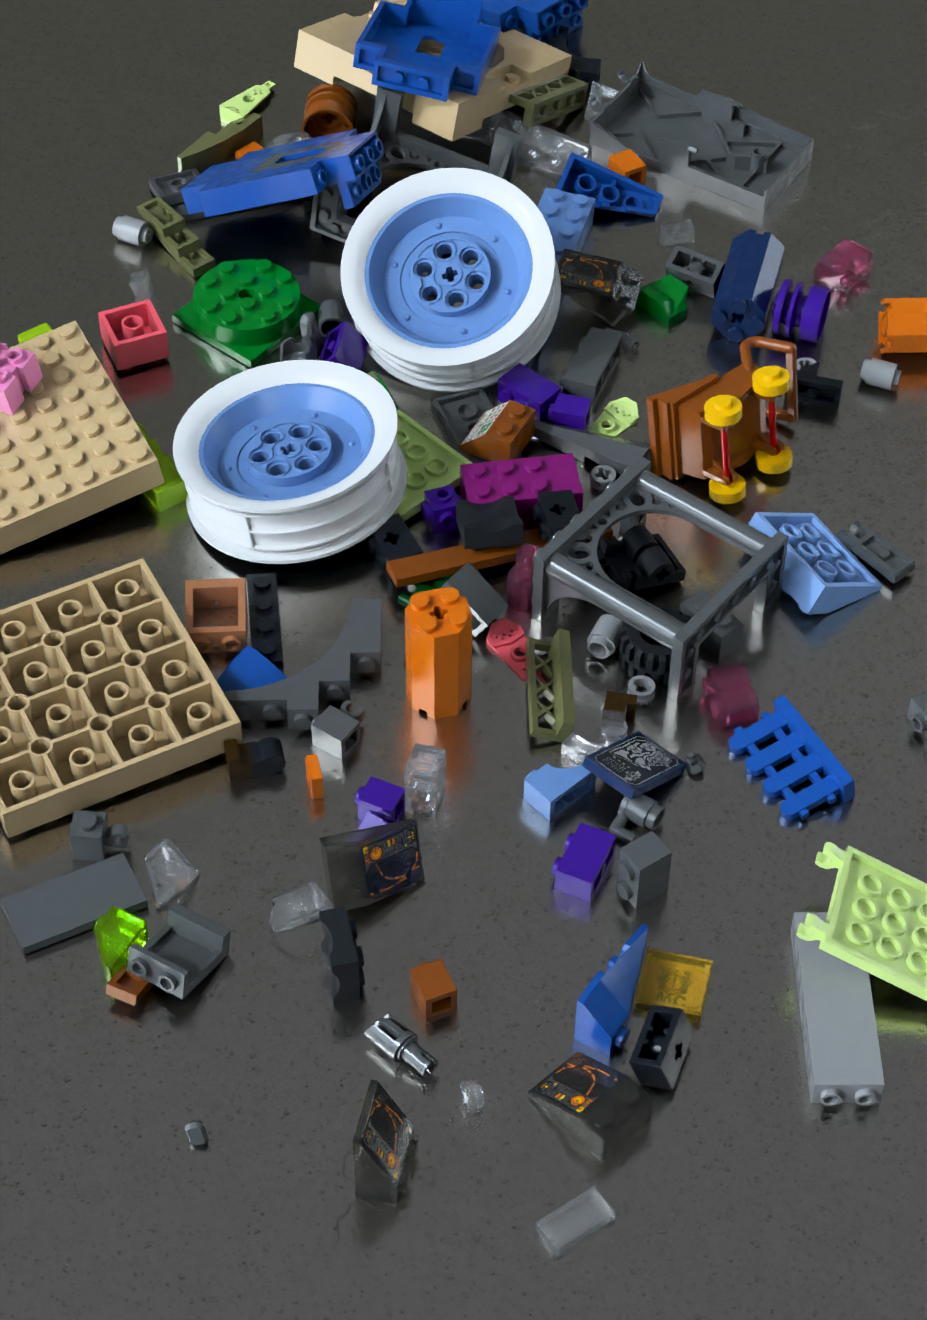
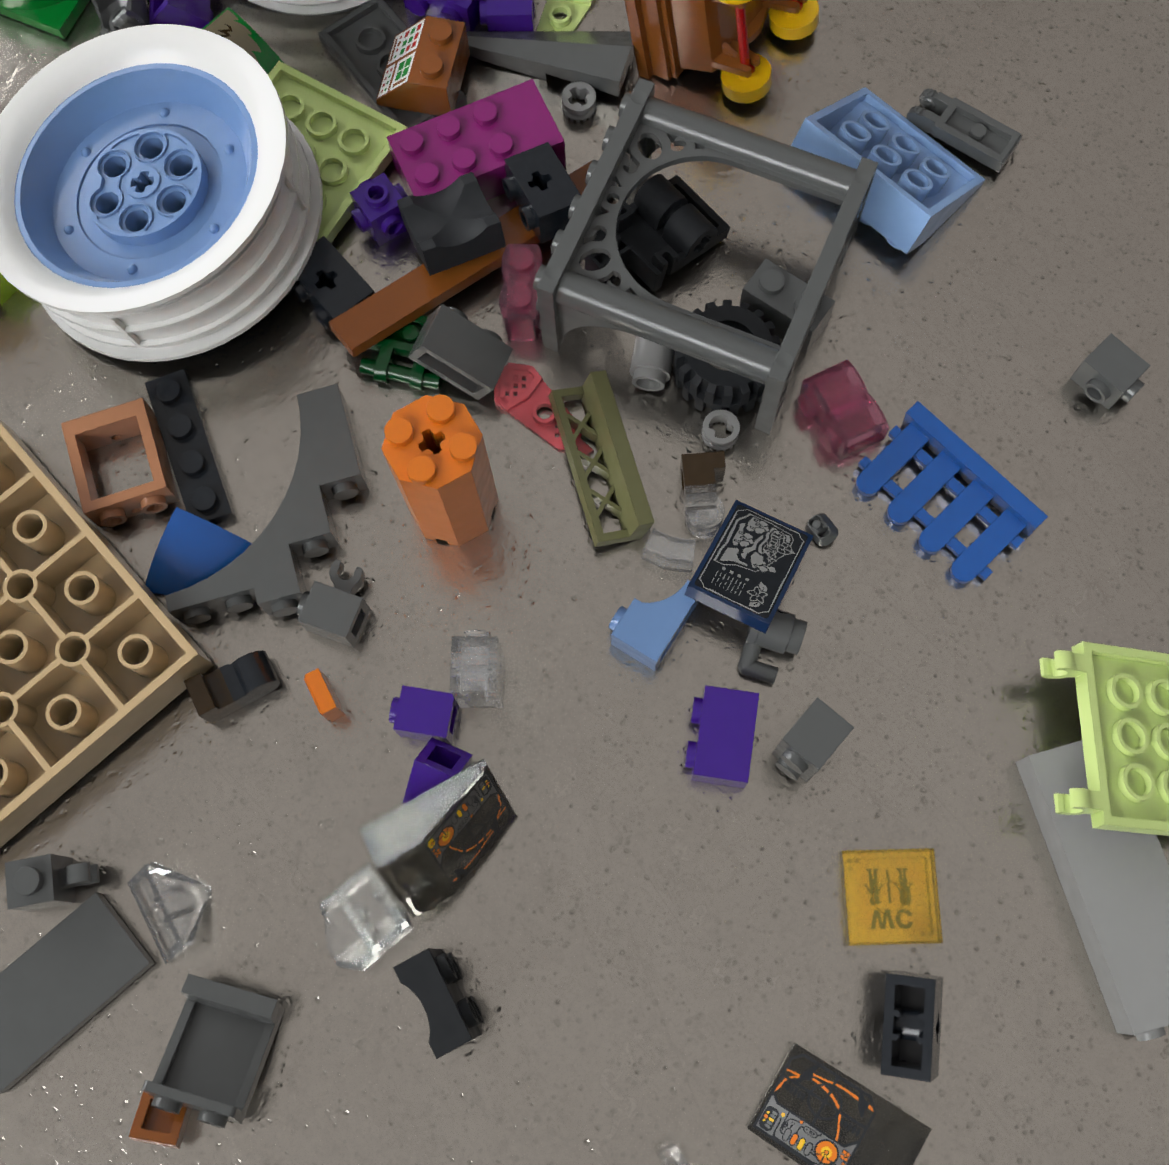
camera: 10 degrees left, 25 degrees up
clear neon green slope [94,905,149,984] -> none
dark grey arm [364,1013,438,1078] -> none
dark orange brick [410,959,457,1020] -> none
blue wedge [574,924,649,1057] -> none

